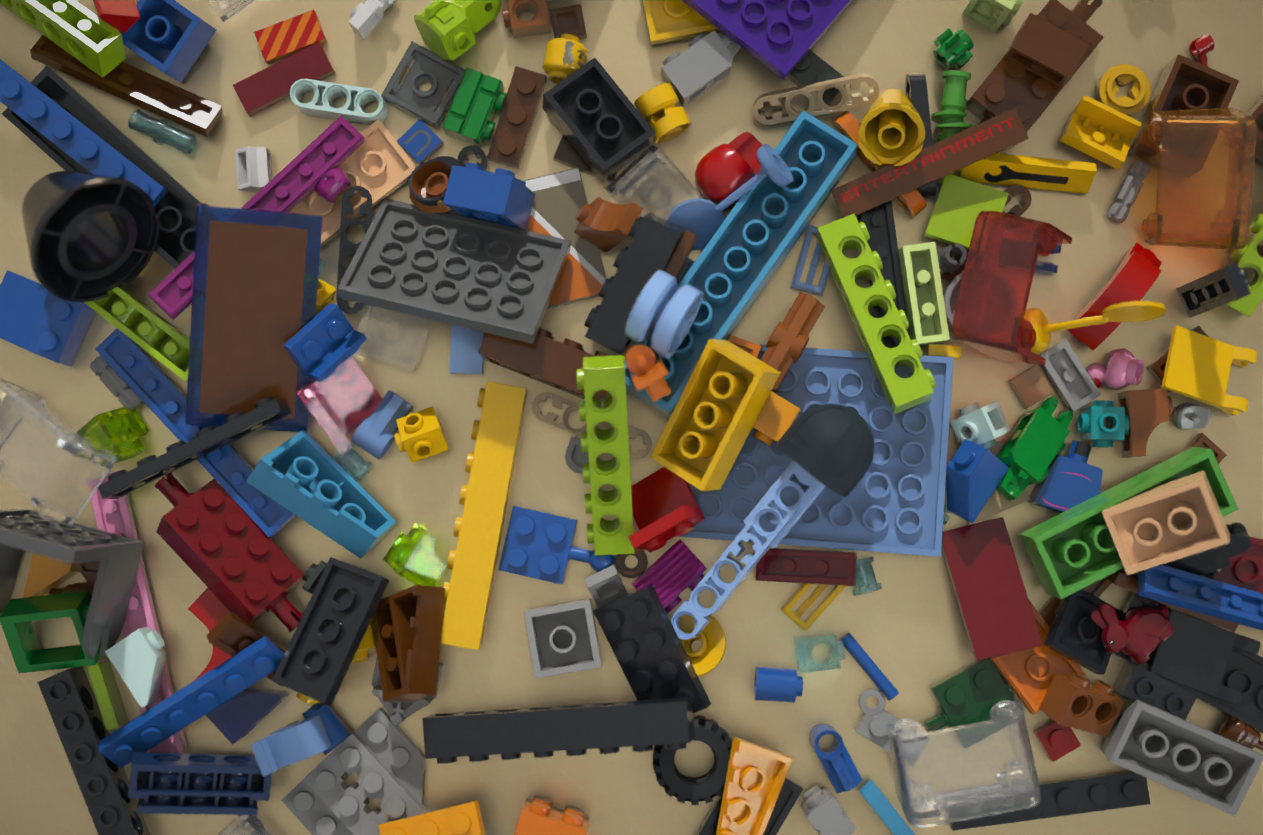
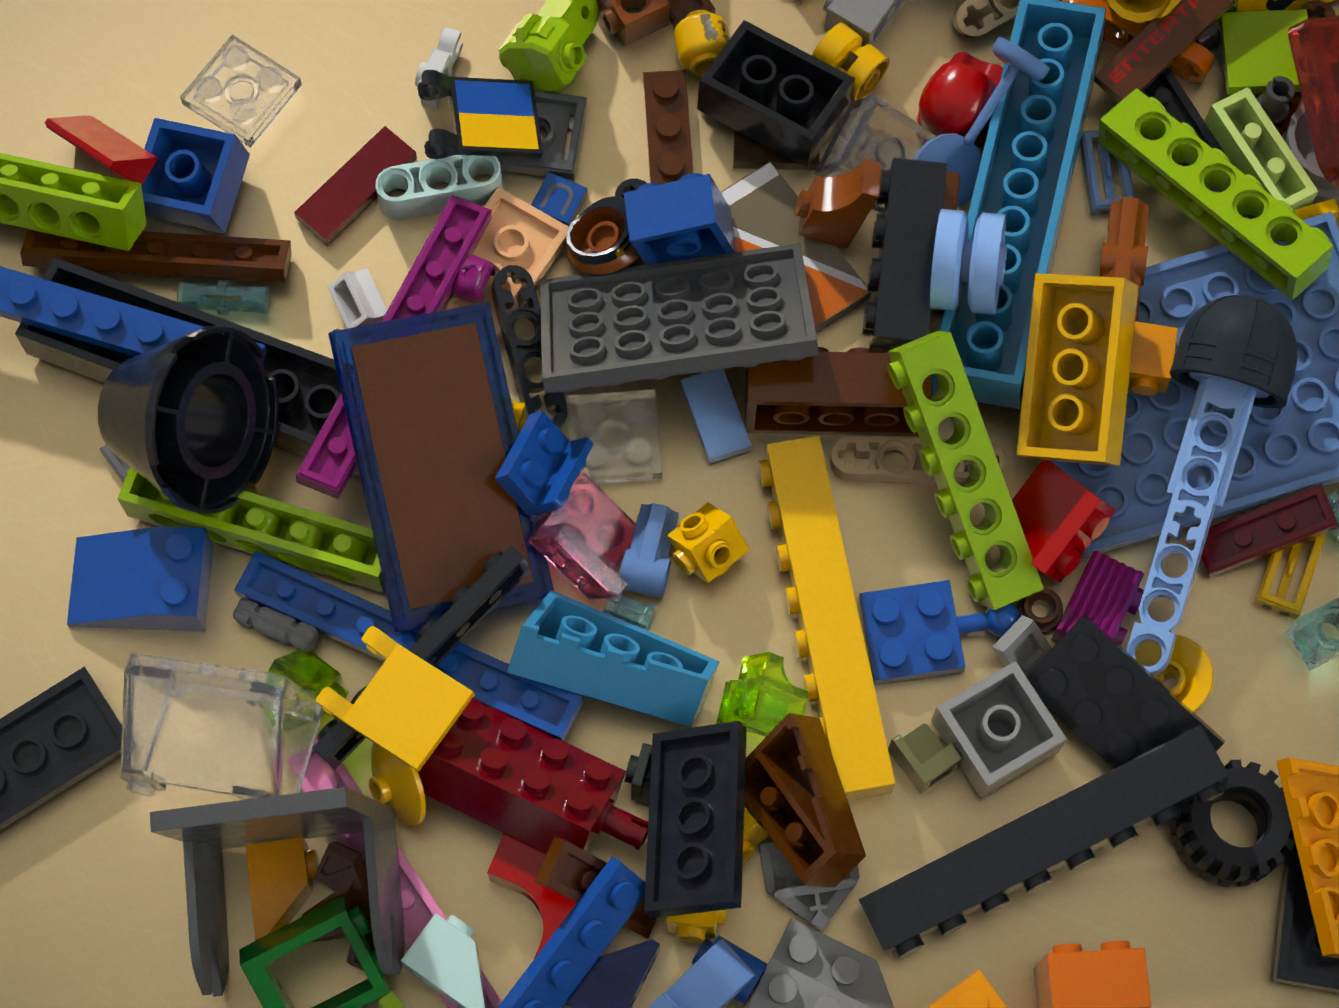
camera: 25 degrees left, 15 degrees down
tile [254,9,327,65] -> none
green brick [442,68,507,147] -> none
light grey tile [565,436,600,474] -> none
orange hips [625,344,671,402] -> none
blue brick [754,667,803,703] -> none
none -> yellow flag [316,626,475,772]
none -> yellow dish [369,743,426,827]
none -> flag [417,70,543,159]
none -> olive panel [888,724,963,794]

